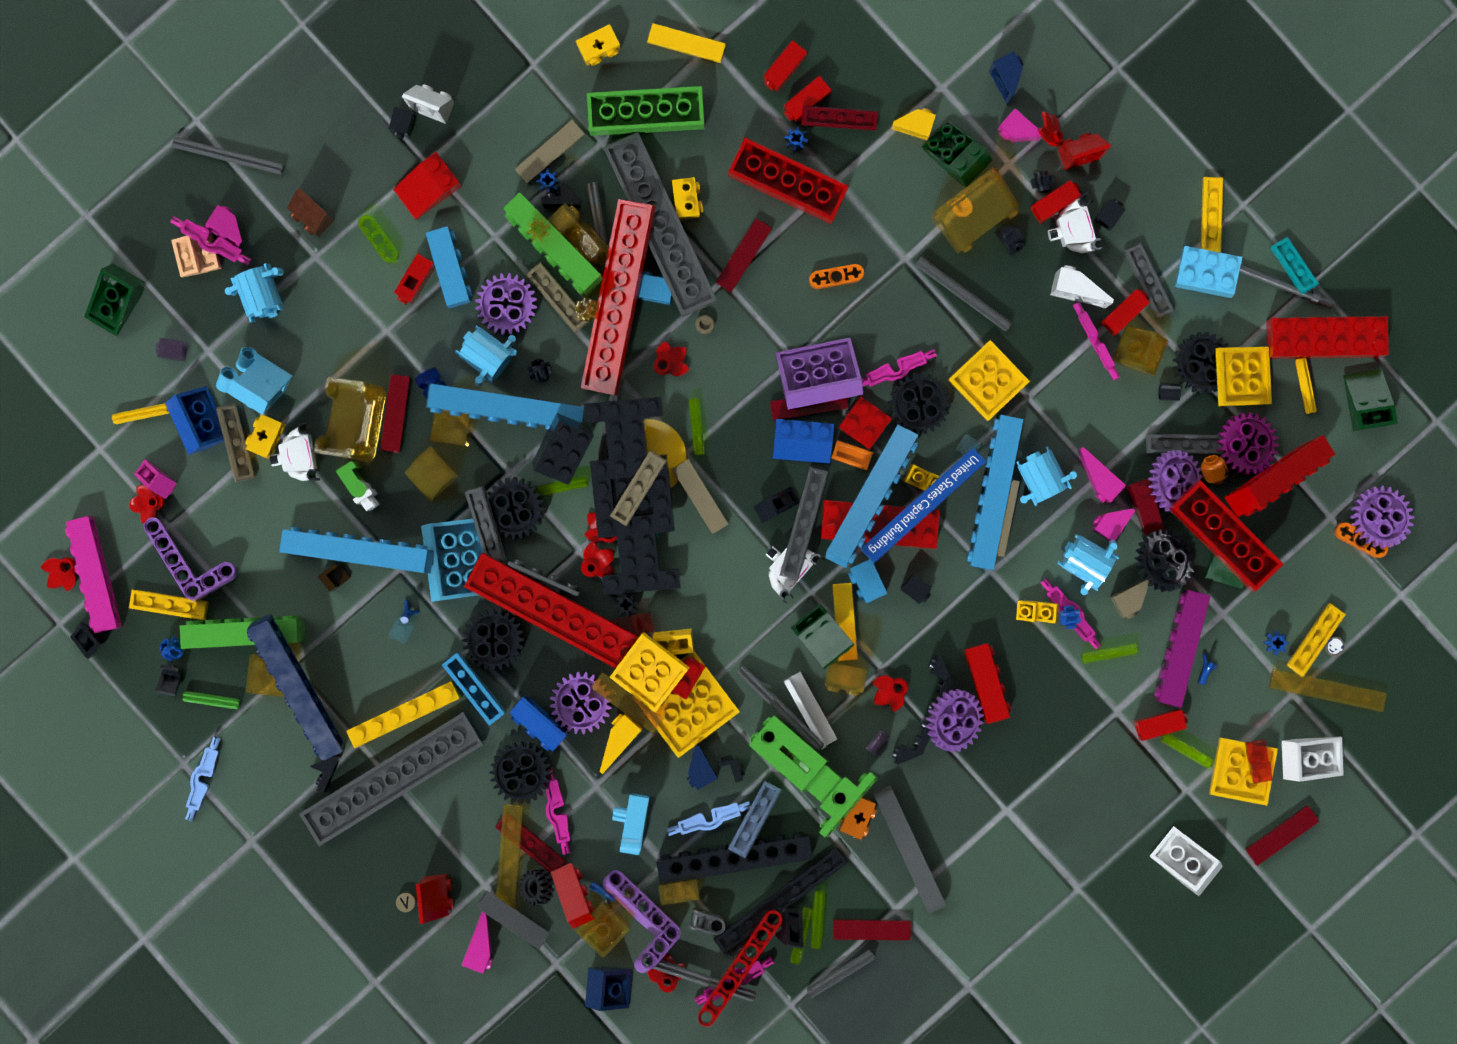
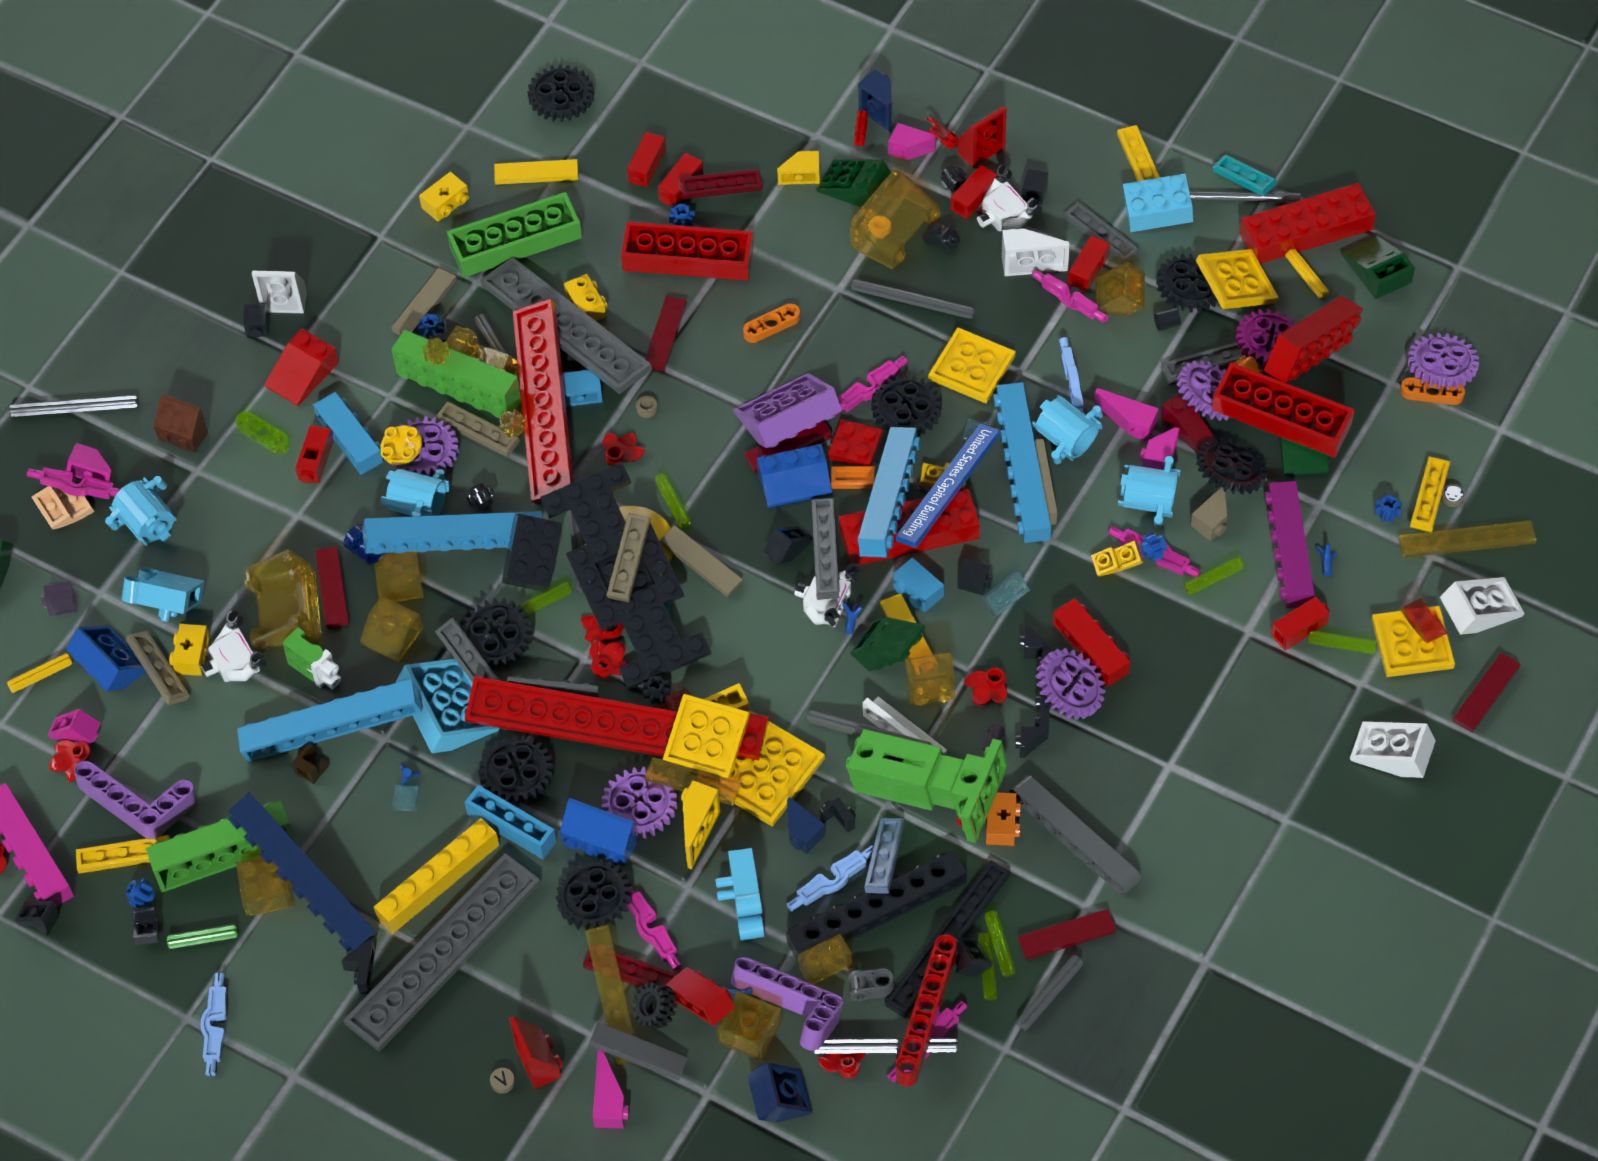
camera: 20 degrees left, 30 degrees down
none -> yellow dish [381,425,422,465]
none -> blue bar [842,602,863,634]
none -> red axle [854,110,868,147]
none -> clear light blue plate [982,571,1029,616]
none -> light blue piece [1059,337,1084,413]

